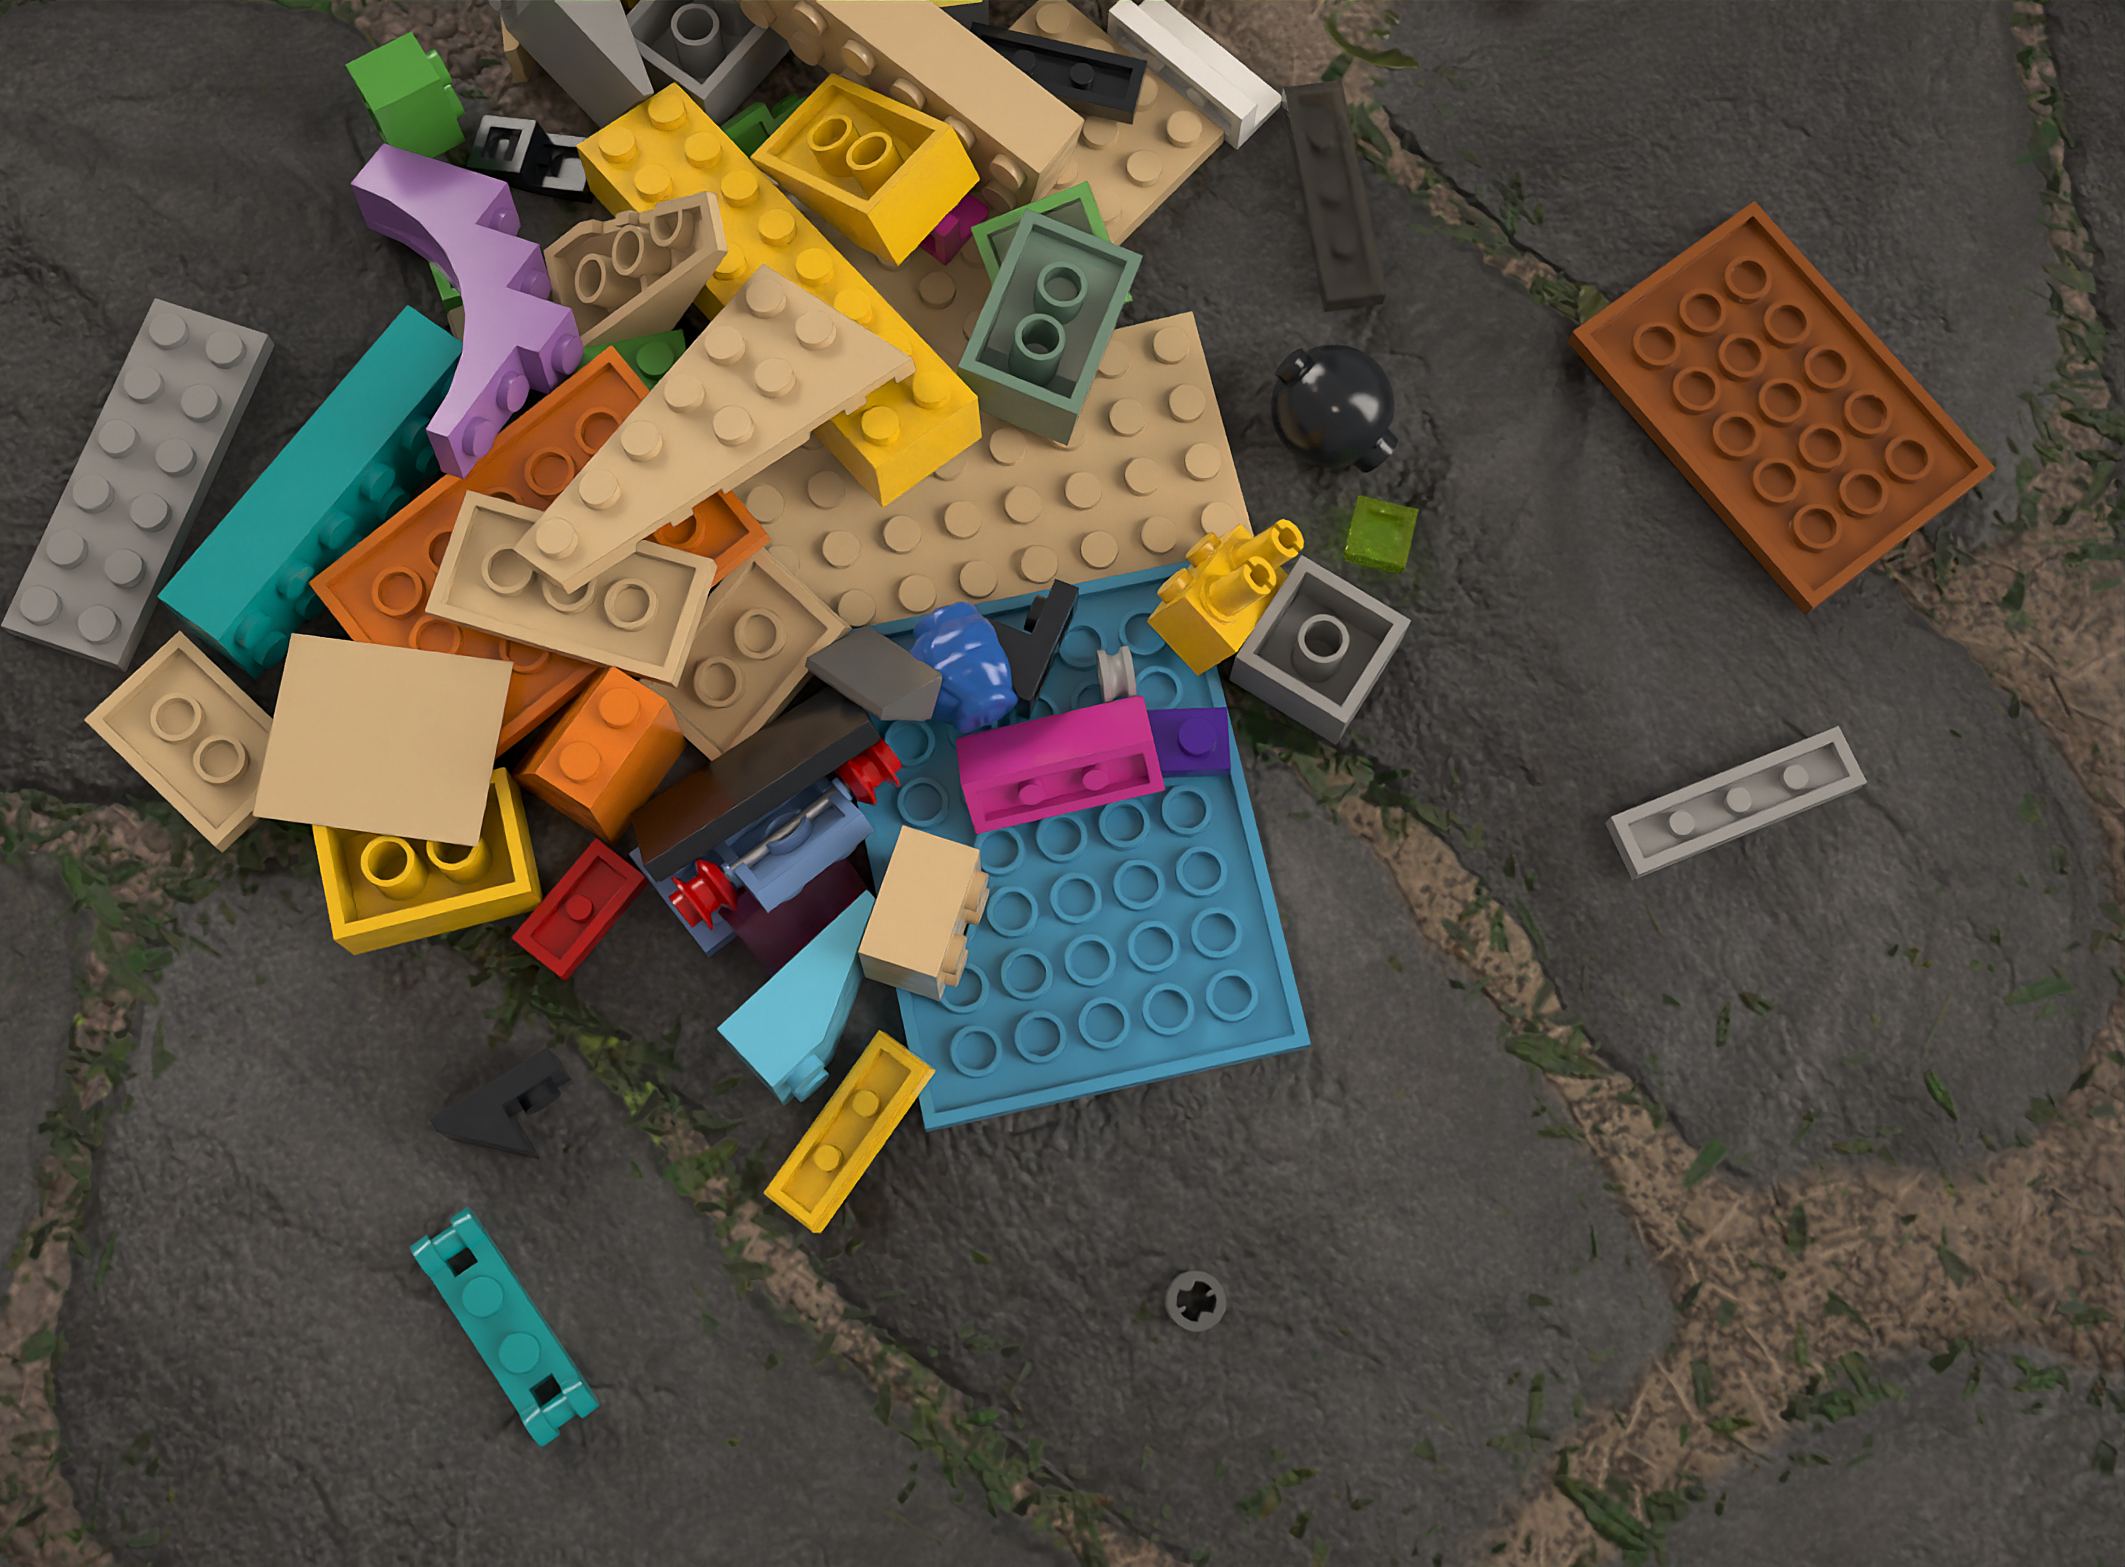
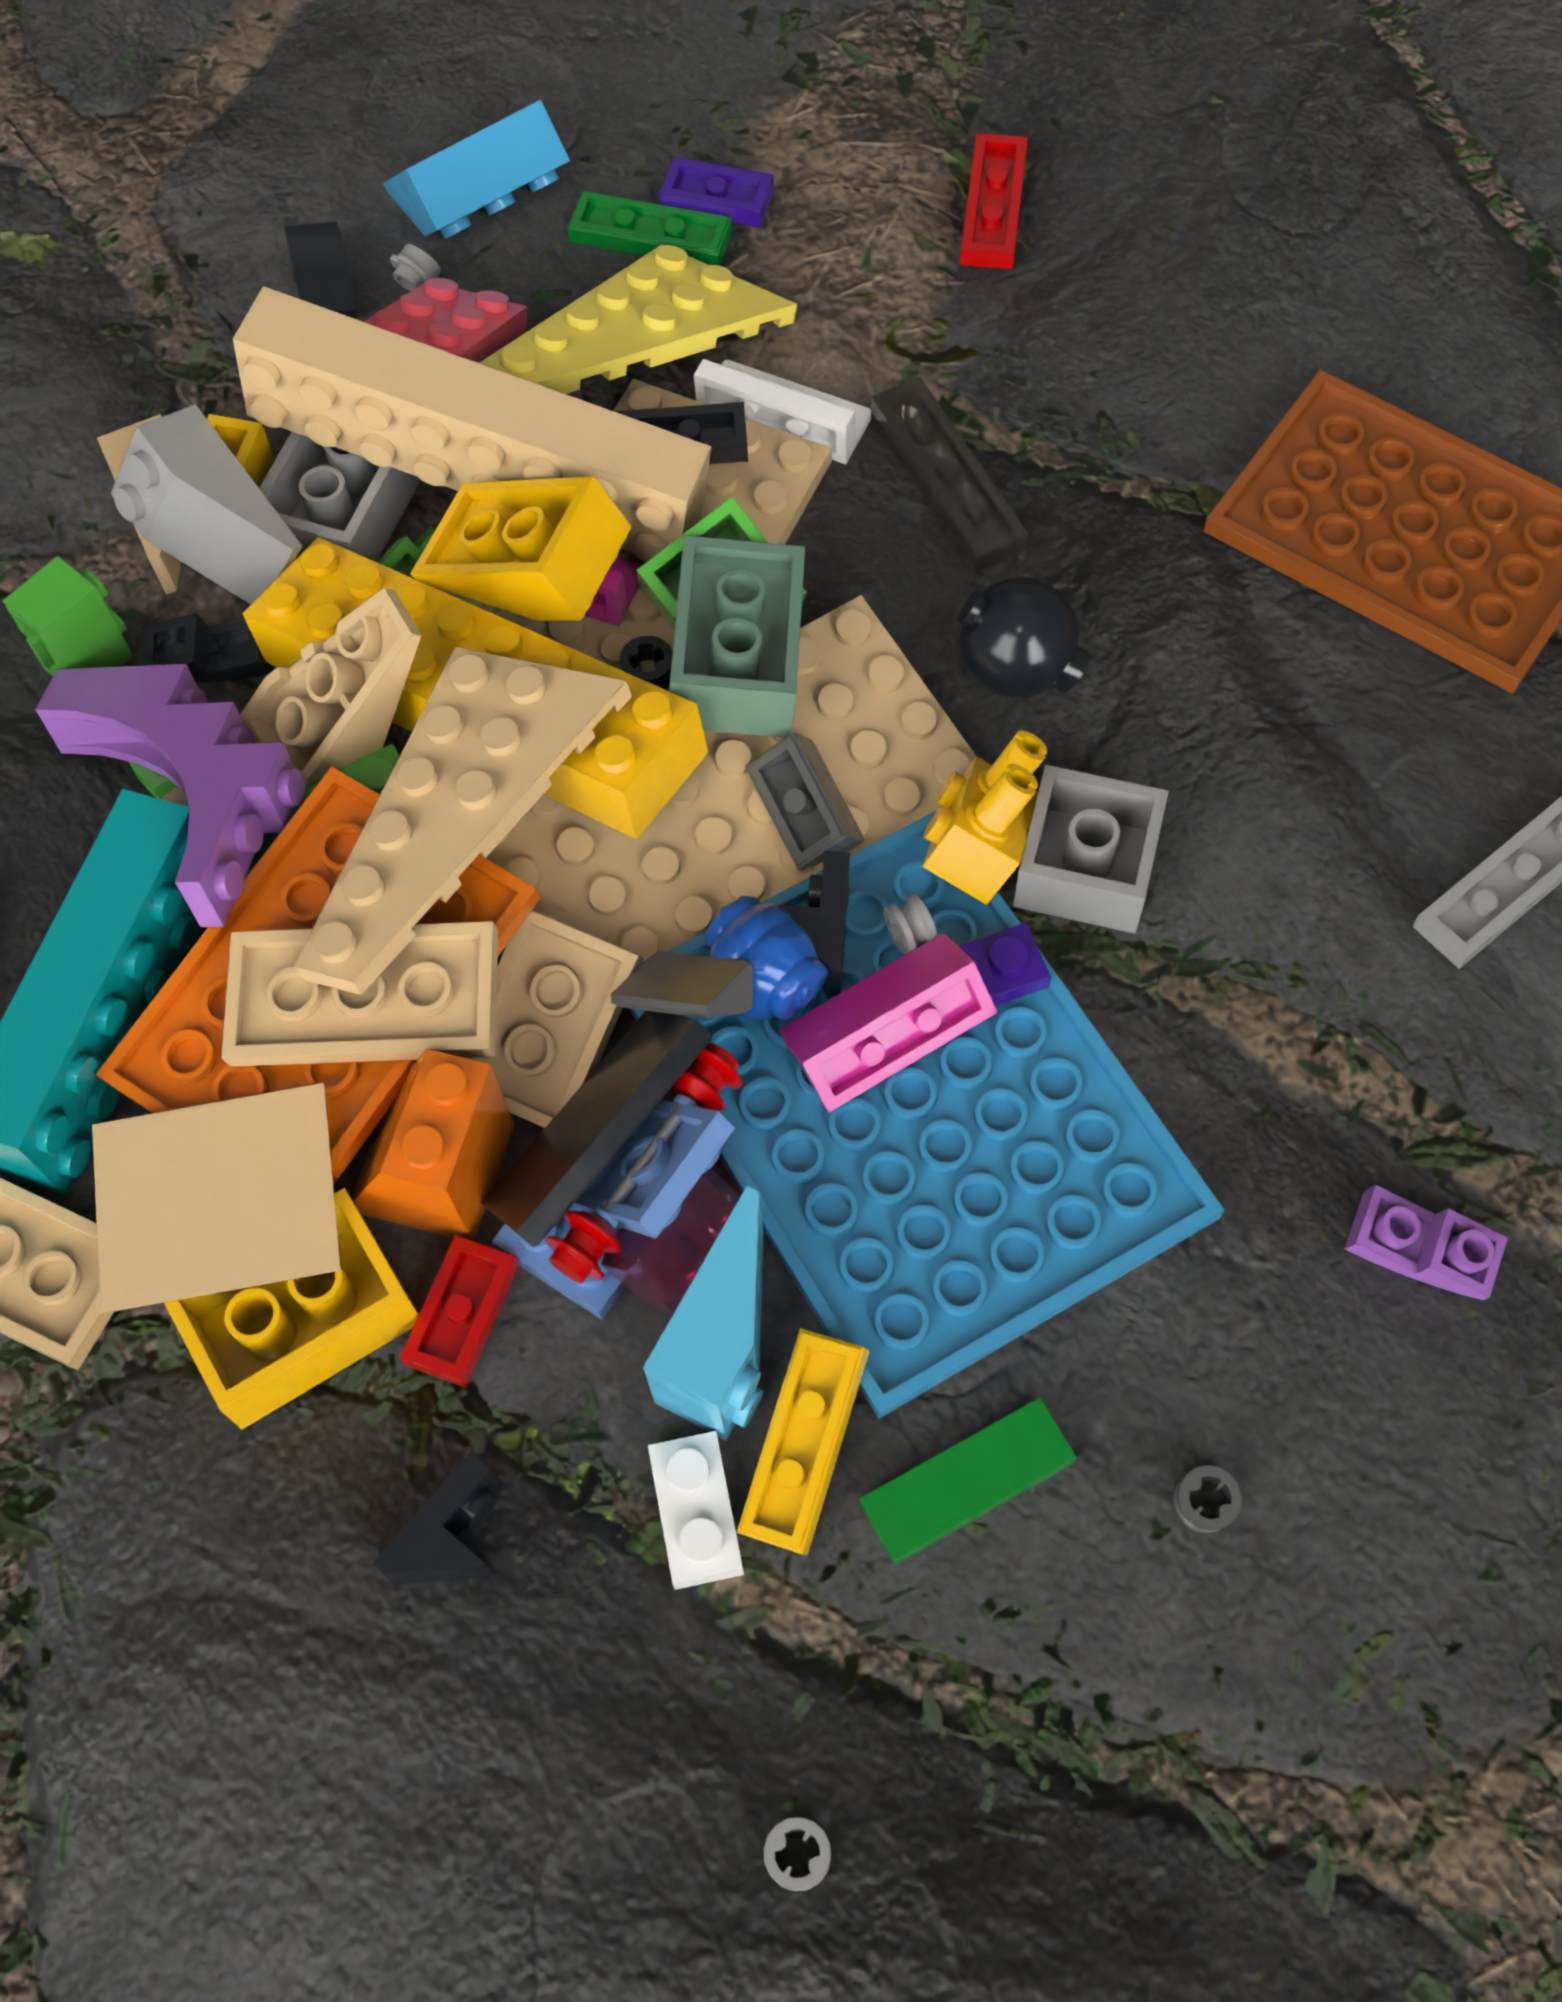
camera: 10 degrees left, 10 degrees down
teal plate [410,1206,600,1447] -> none
tan brick [858,825,990,1001] -> none
clear neon green plate [1342,495,1419,574] -> none
none -> black bush [620,636,673,690]
none -> white plate [648,1431,744,1590]
none -> dark grey slope [745,732,865,871]
none -> light grey bush [763,1817,831,1891]
none -> green tile [859,1397,1077,1566]
none -> medium lavender slope [1344,1185,1508,1300]

